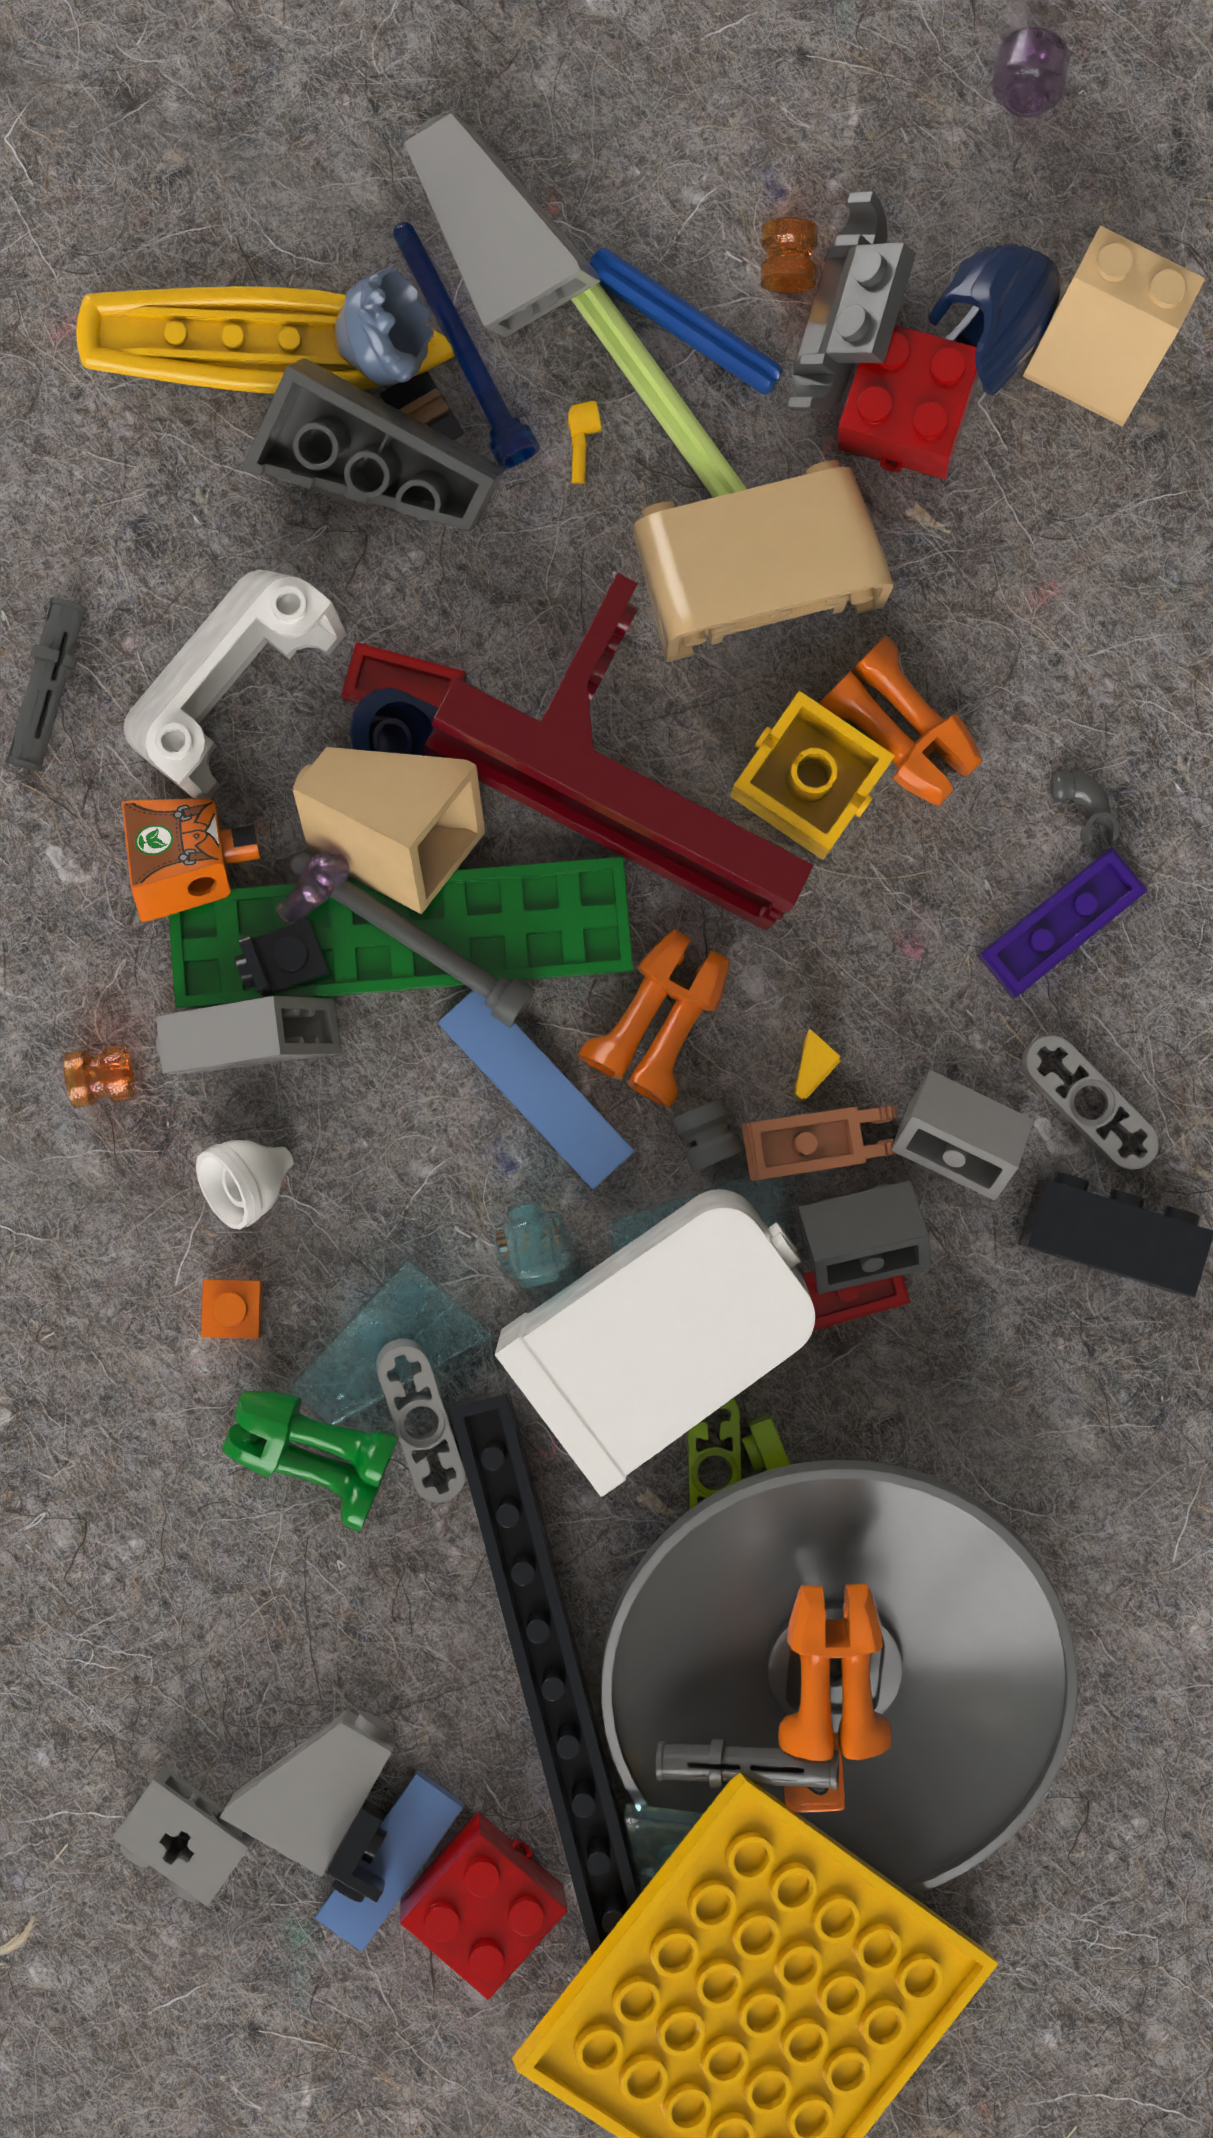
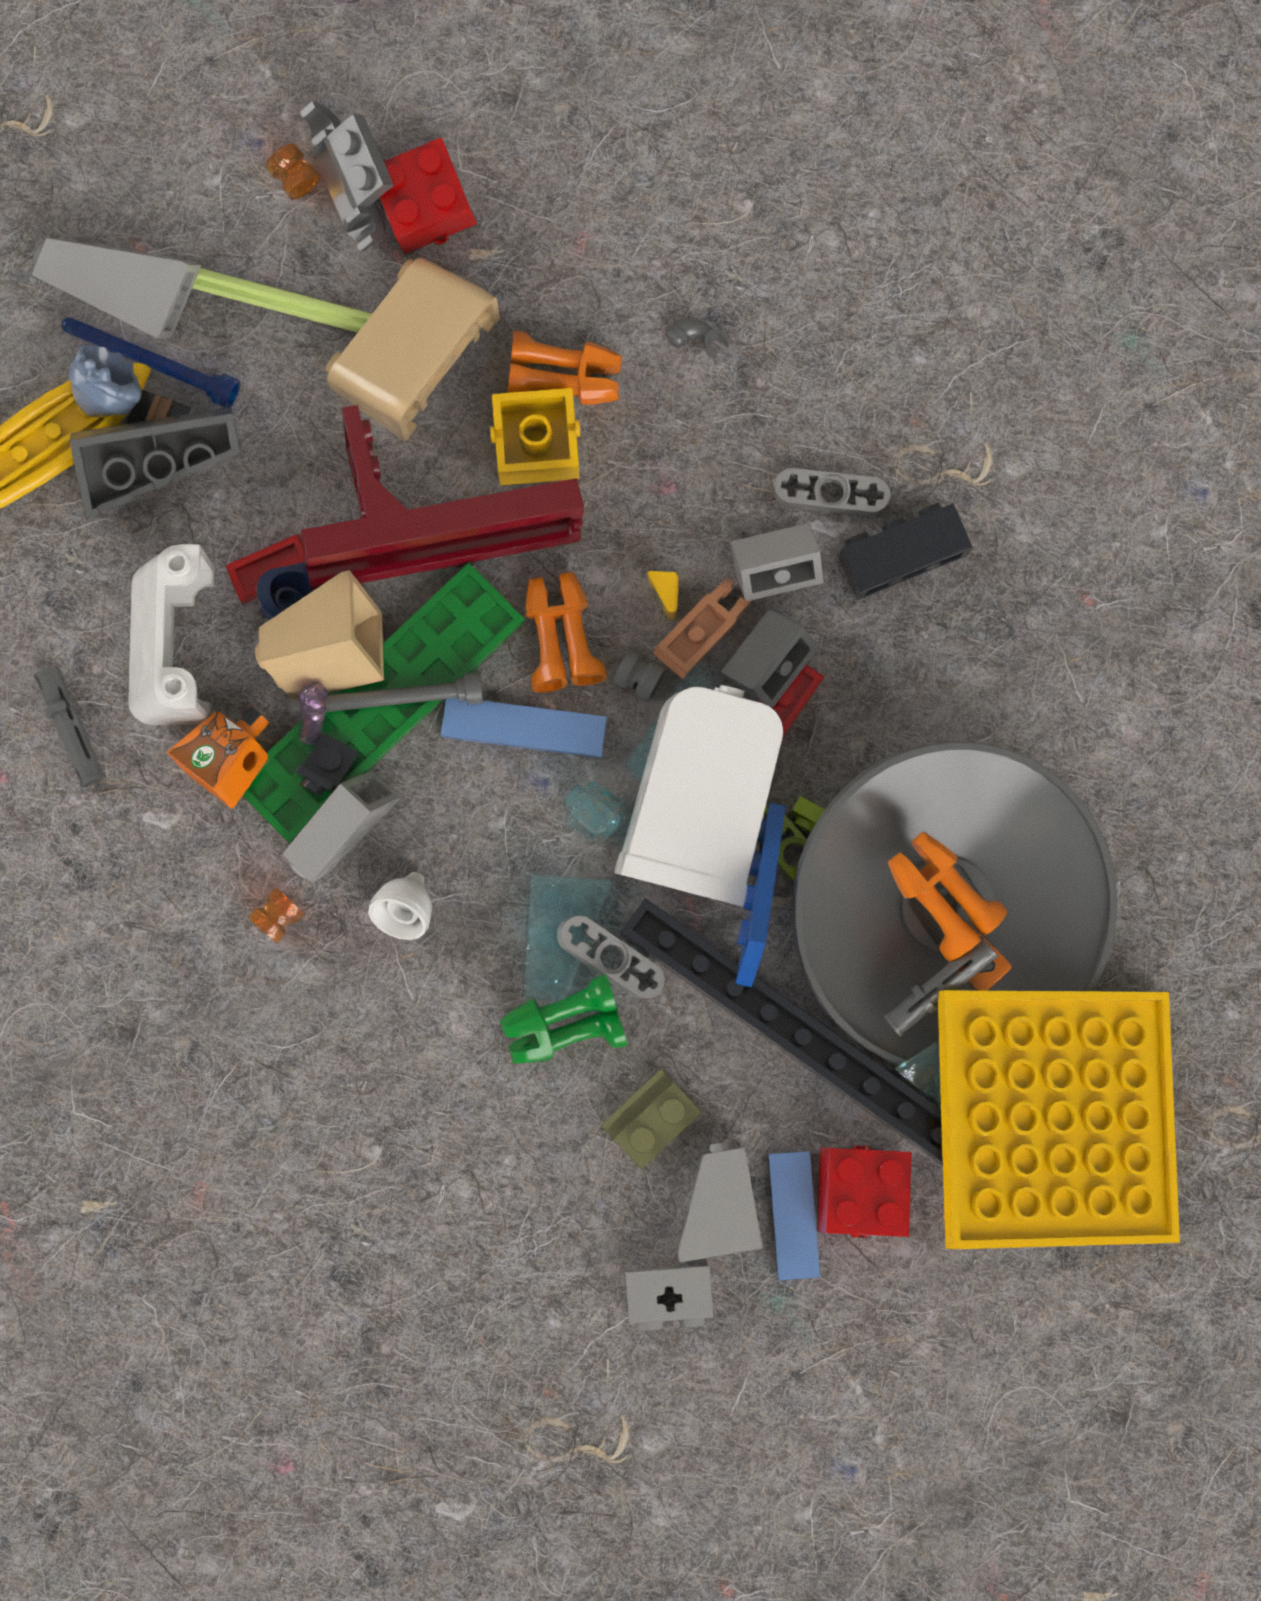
camera: 40 degrees left, 5 degrees down
orange plate [201,1279,263,1339] -> none
black bracket [325,1799,387,1903] -> none
yellow hand [568,401,602,485] -> none
blue axle [589,248,783,395] -> none
dark blue hair [928,244,1061,396] -> none
dark purple tile [977,847,1148,999] -> none
tan slope [1023,225,1206,426] -> none
none -> olive plate [601,1069,702,1170]
none -> blue wing [735,803,786,987]

